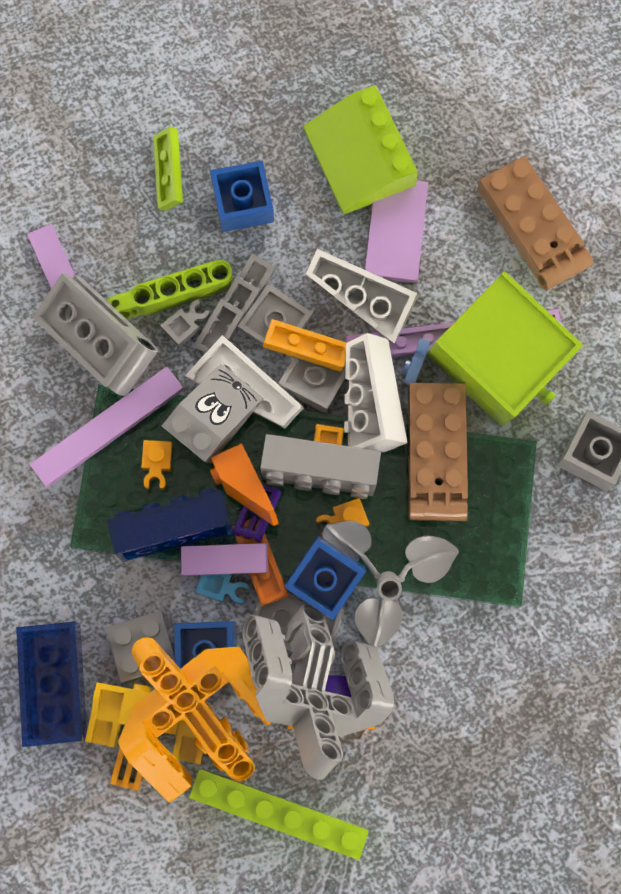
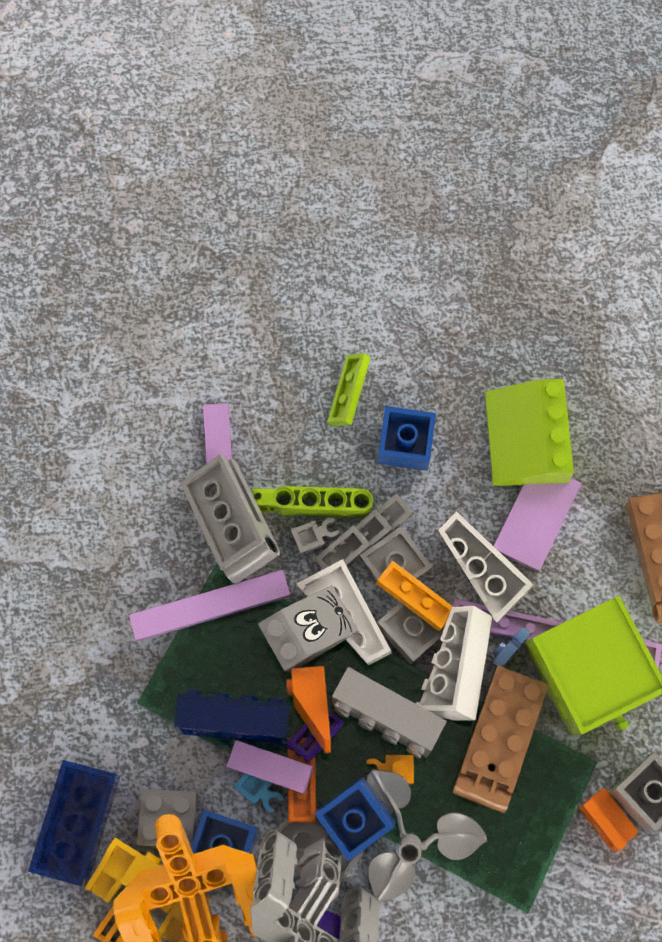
camera: 20 degrees right, 5 degrees down
light orange plate [141,440,173,490] -> none
light orange tile [314,424,344,445] -> none
none -> orange panel [578,788,638,852]

